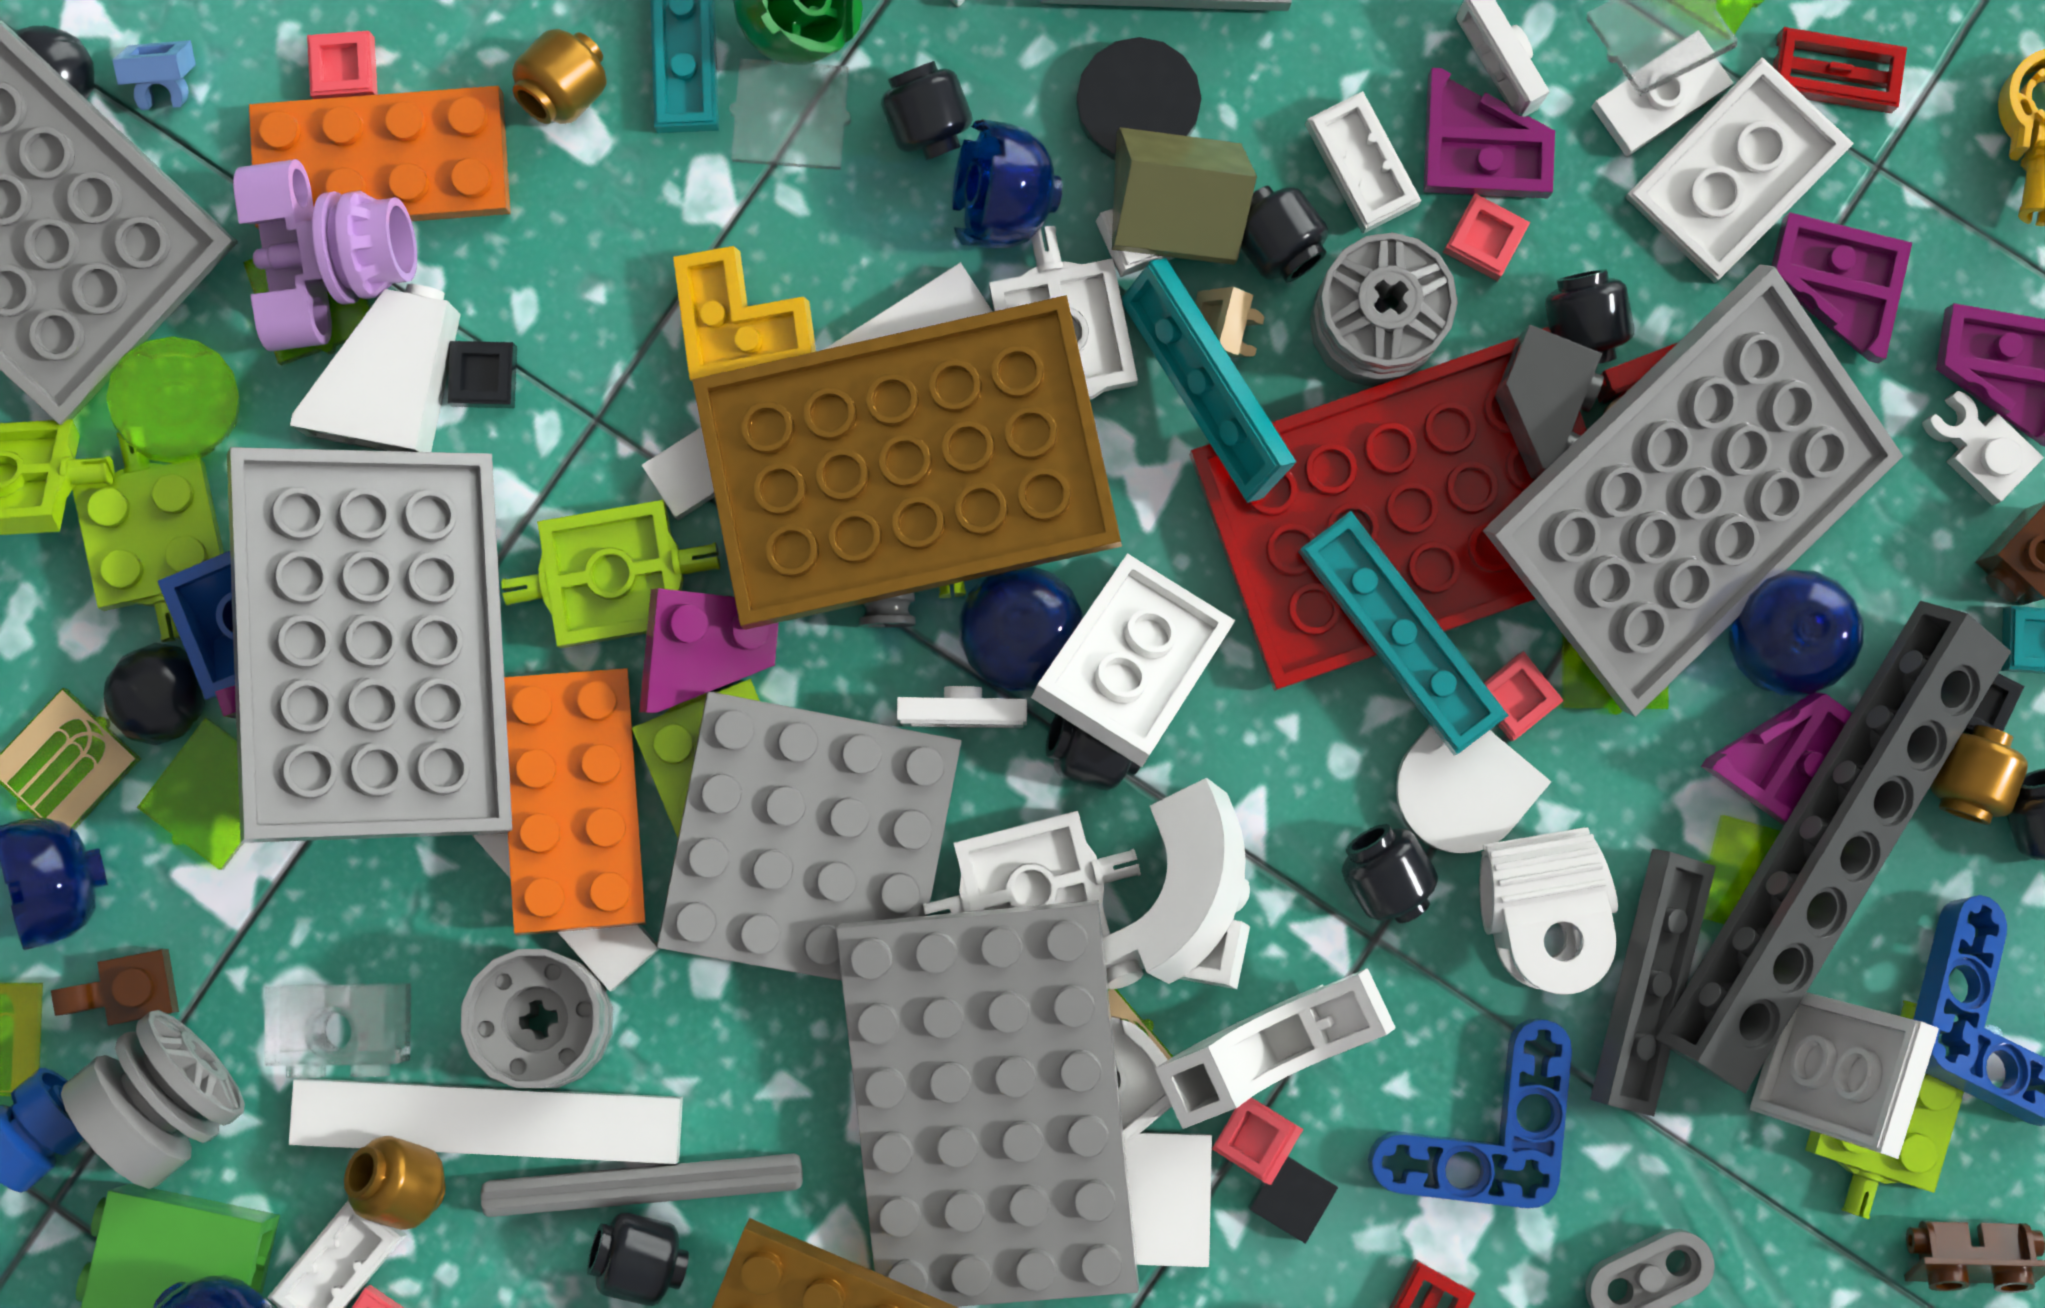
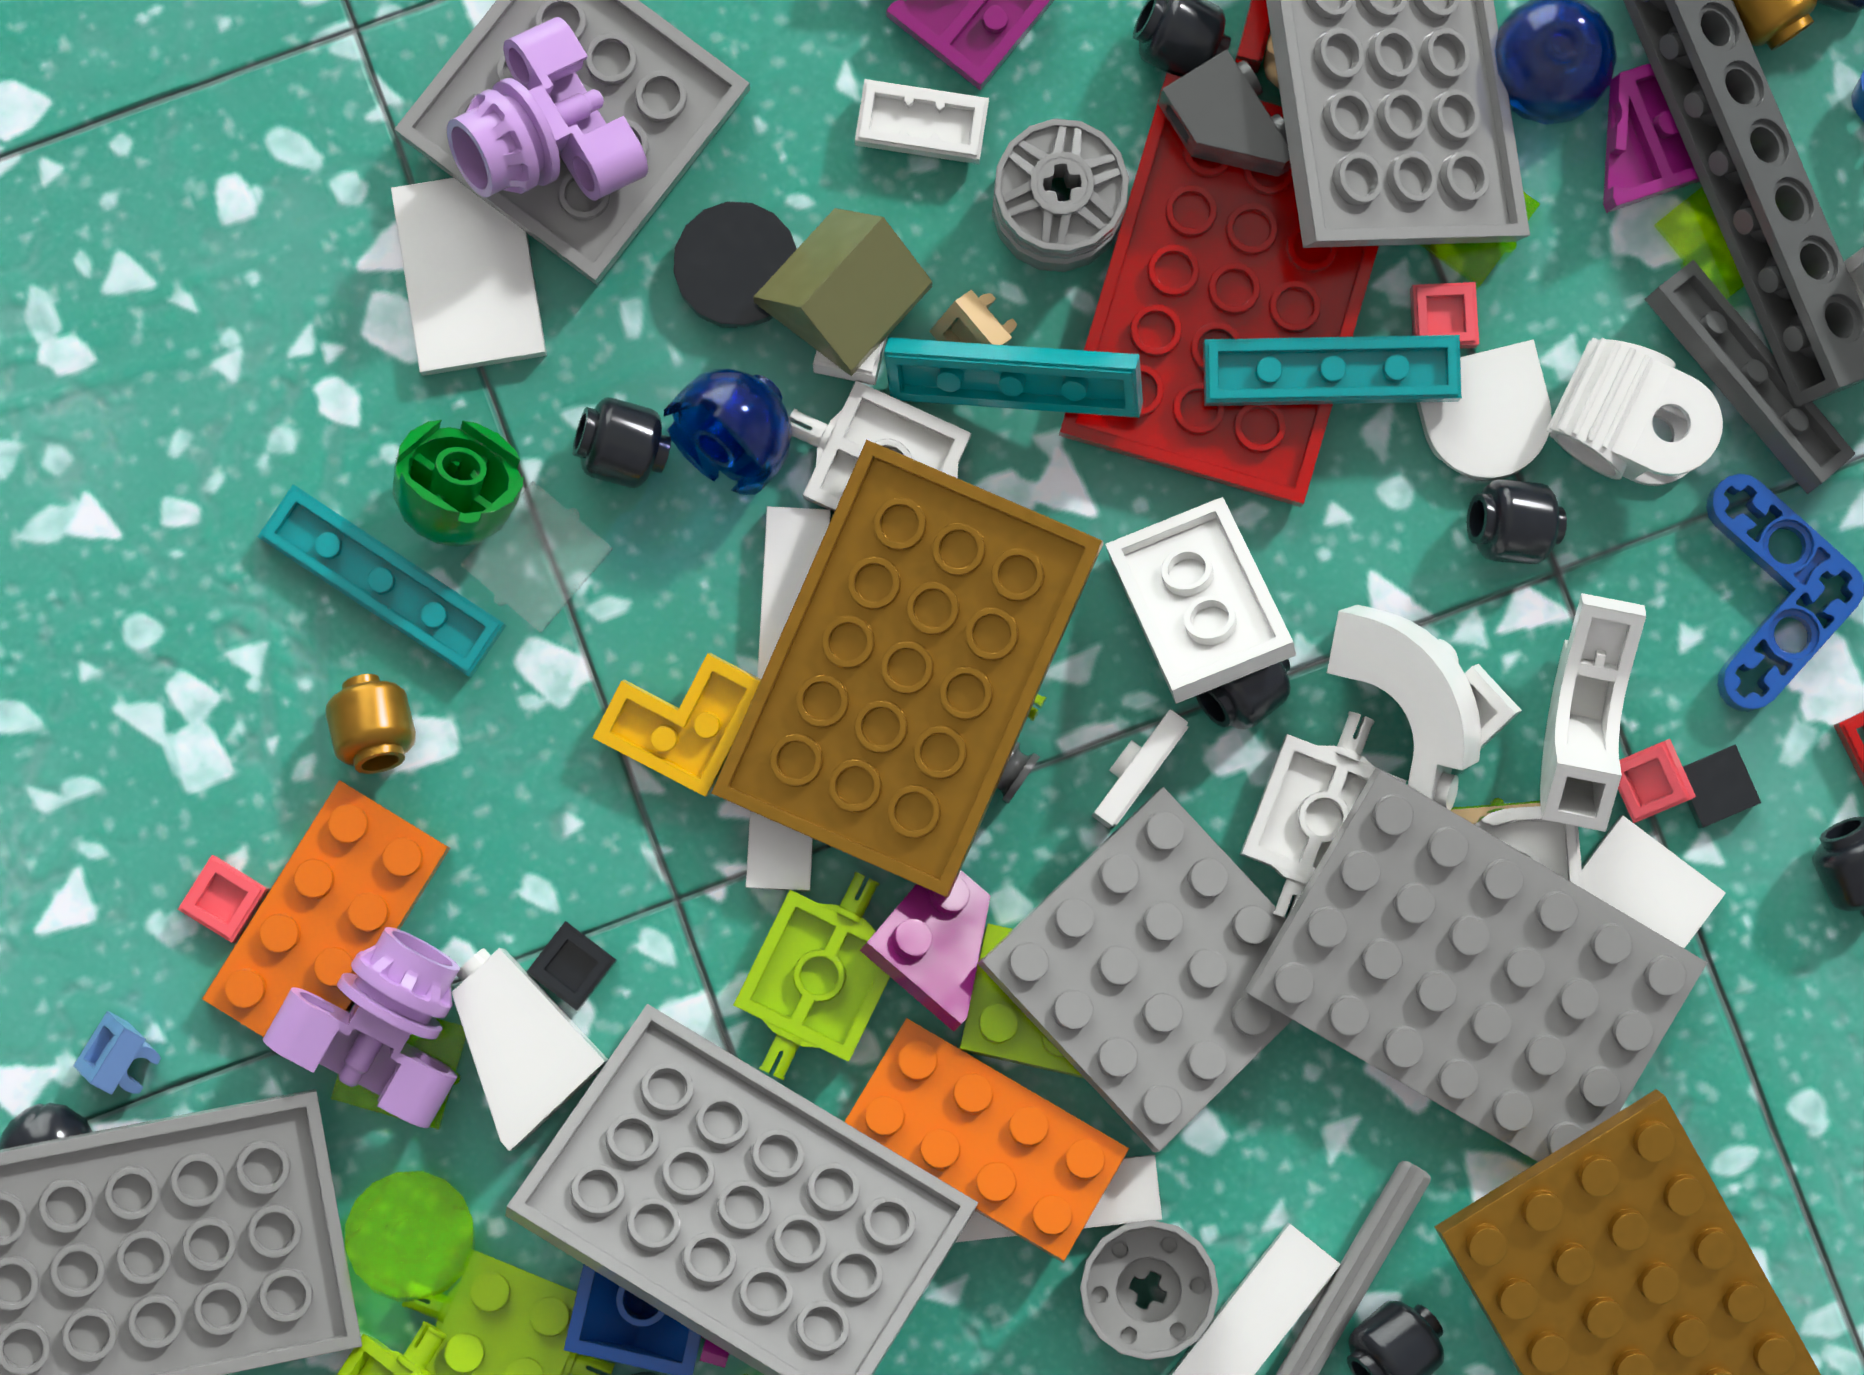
camera: 60 degrees left, 0 degrees up
clear blue cylinder [958,566,1083,691] -> none
black head [1241,185,1328,283] -> none
coral tile [1443,193,1530,282] -> none

